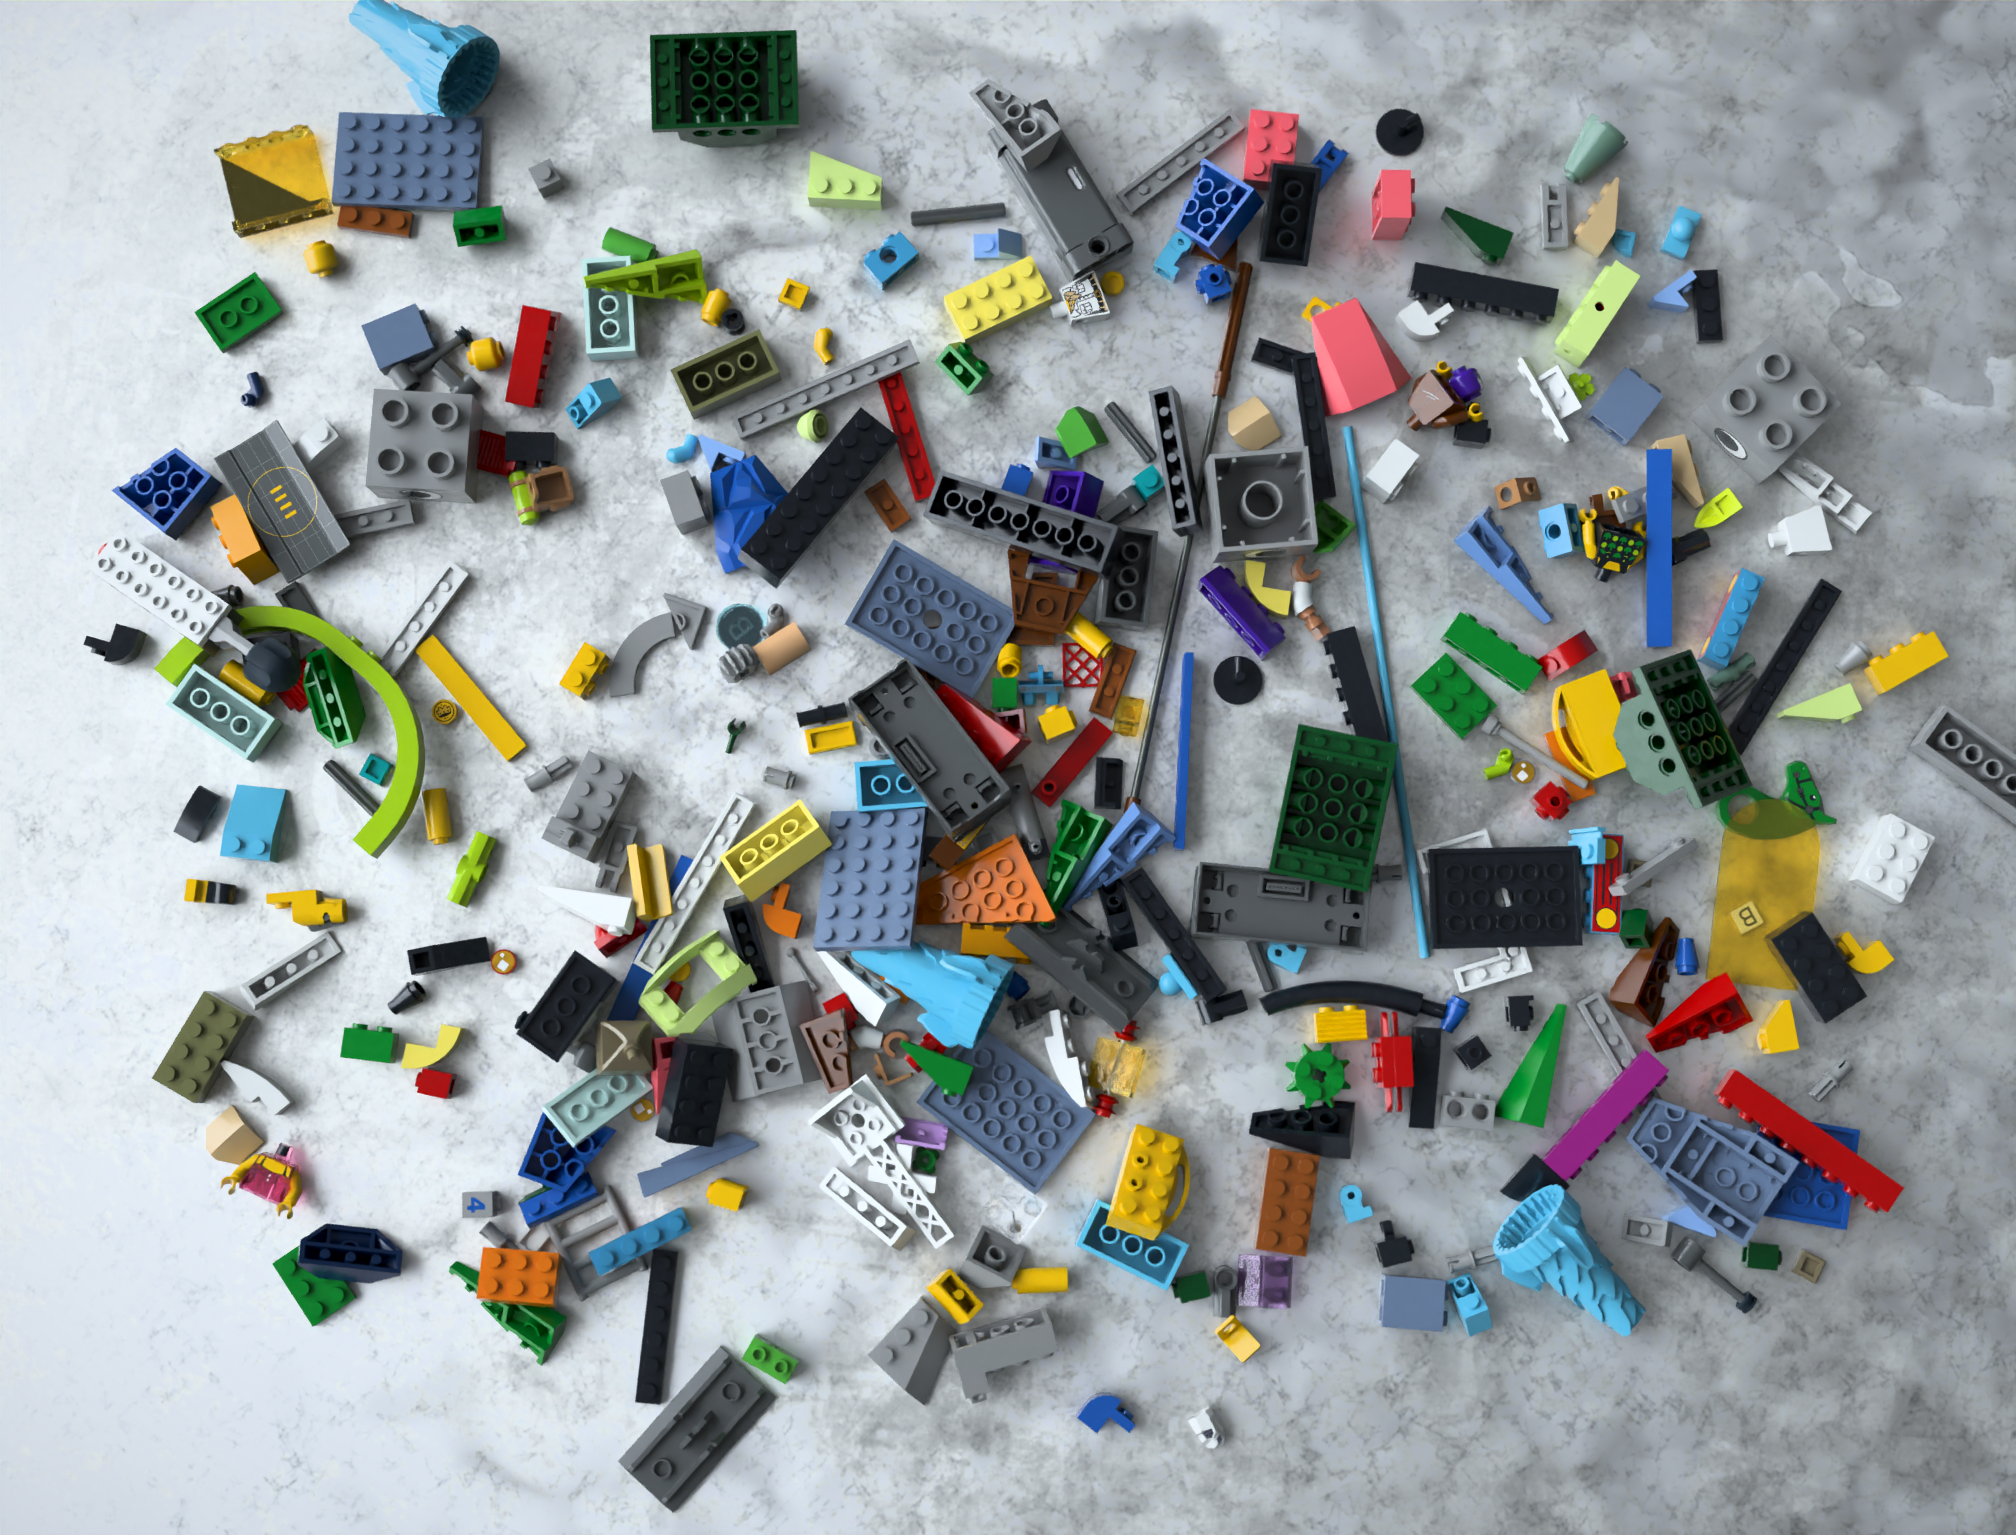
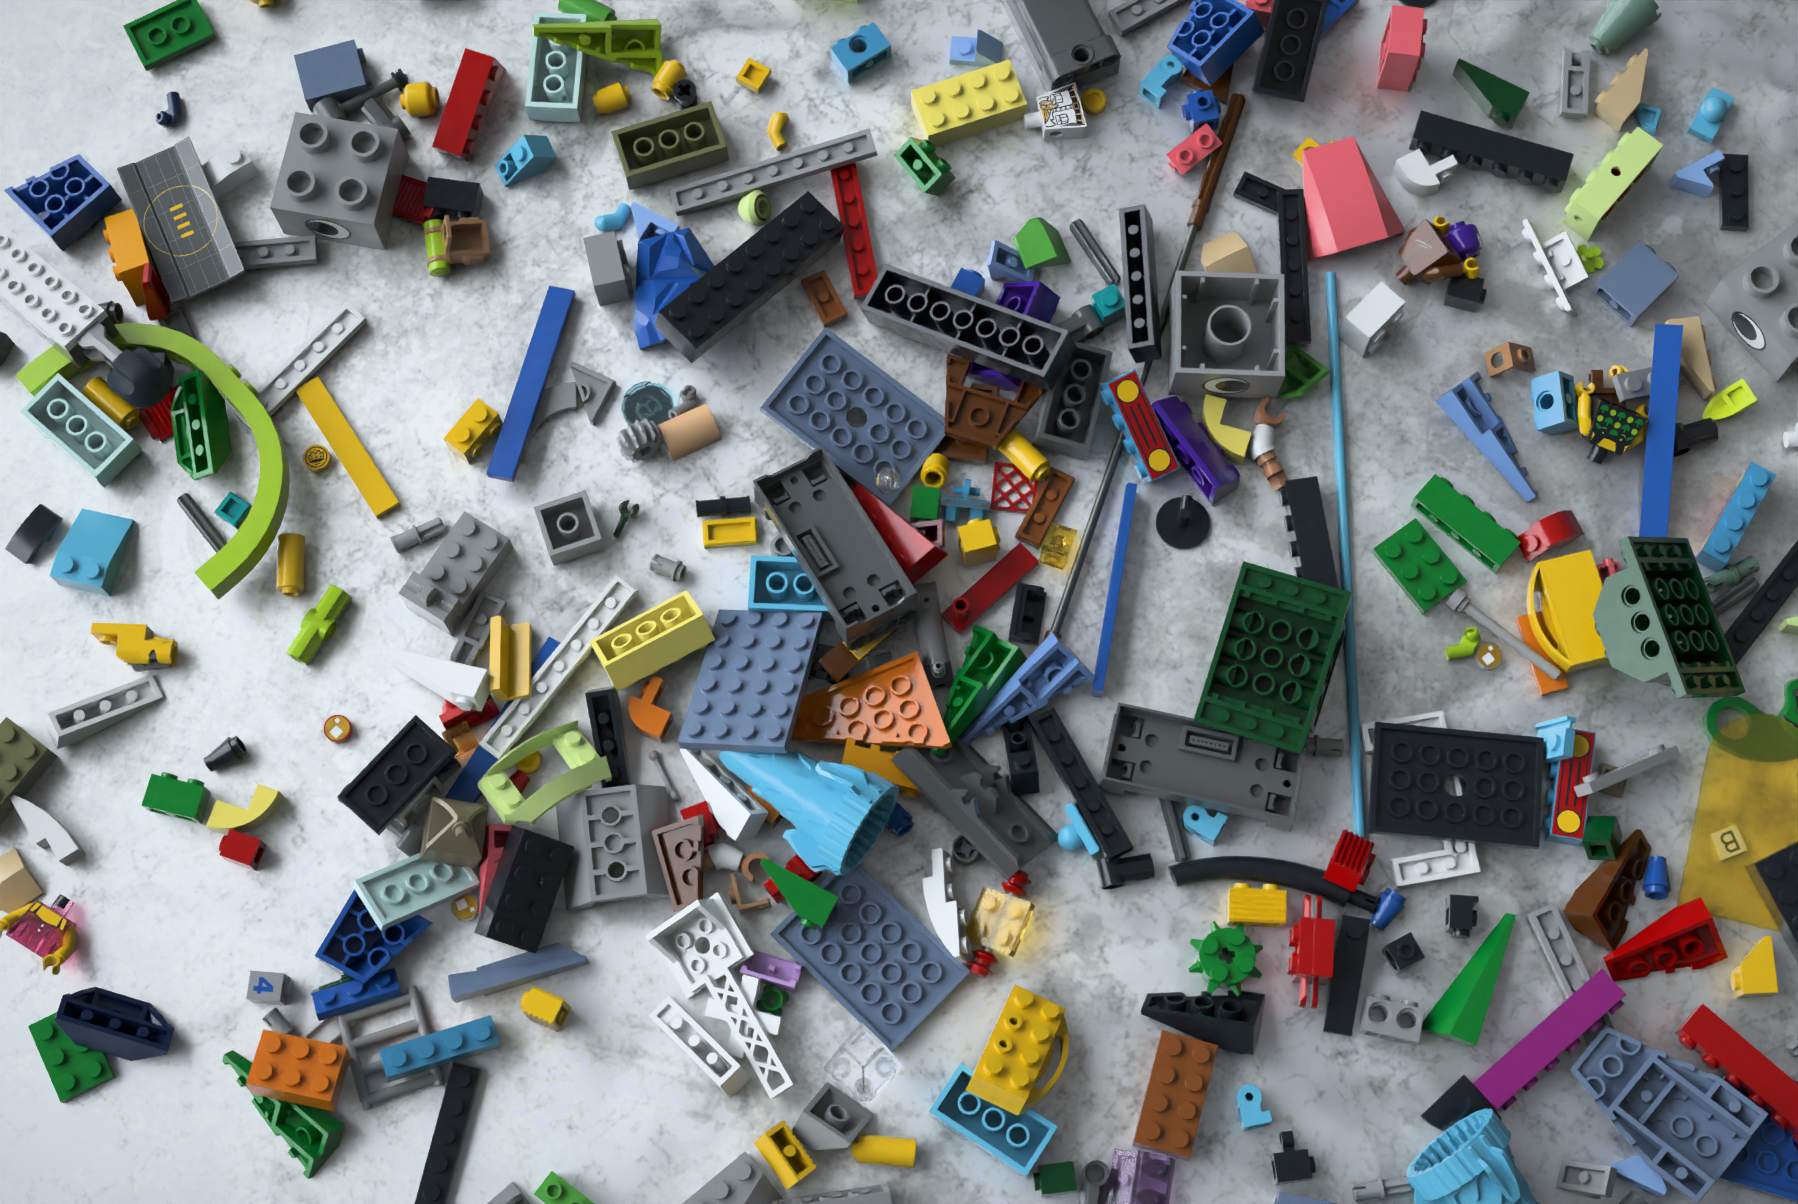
camera: 10 degrees right, 10 degrees down
leg [184,879,236,905] -> none
black slope [407,937,491,976] -> none
dark grey axle [910,202,1006,226] -> none
dark grey connector [1007,989,1060,1030] -> none
red brick [1529,781,1572,821] -> none
none -> red slope [142,263,170,321]
none -> clear orange tile [441,720,479,758]
none -> blue tile [486,286,576,482]
none -> light grey brick [534,490,605,566]
none -> yellow brick [591,82,632,115]
none -> clear plate [876,468,901,495]
none -> brick [1100,370,1180,482]
none -> coral hinge [1166,123,1223,175]
none -> red brick [1323,829,1376,892]

